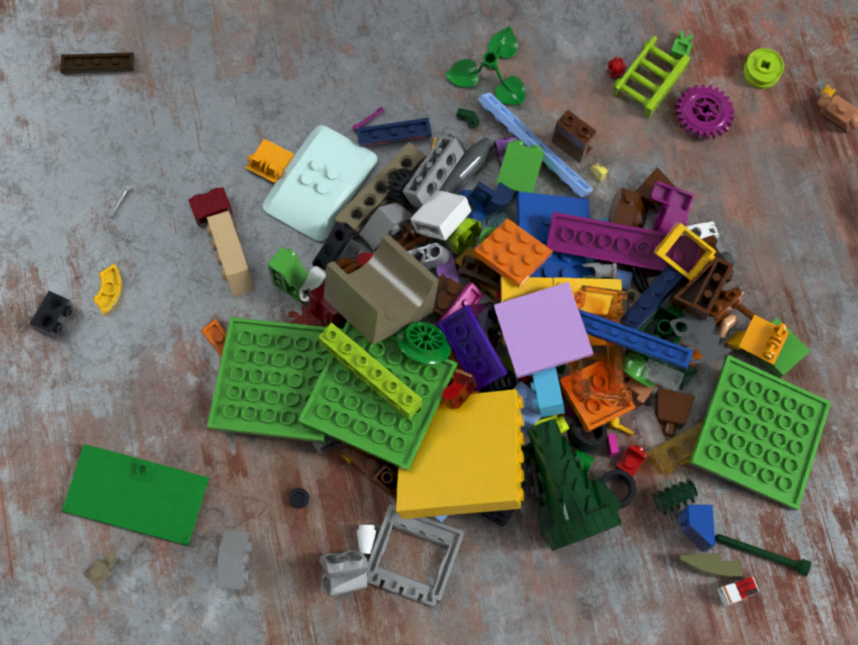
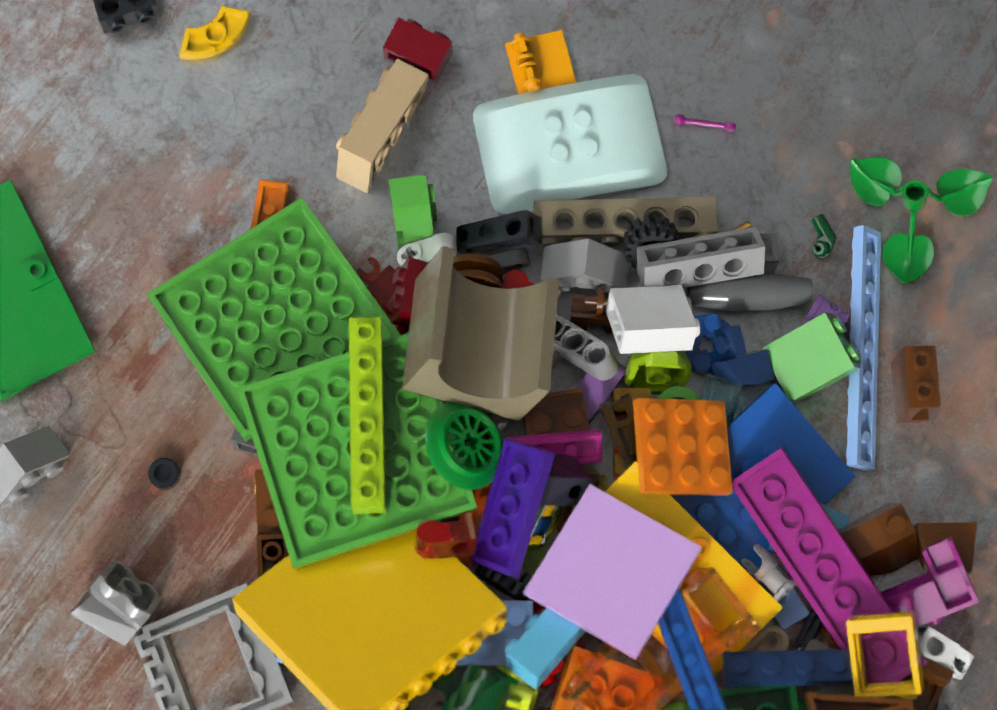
camera: 50 degrees right, 5 degrees up
dark blue plate [356,118,432,147] -> none
white cone [356,525,376,554] -> none
light yellow tile [590,163,608,182] -> none

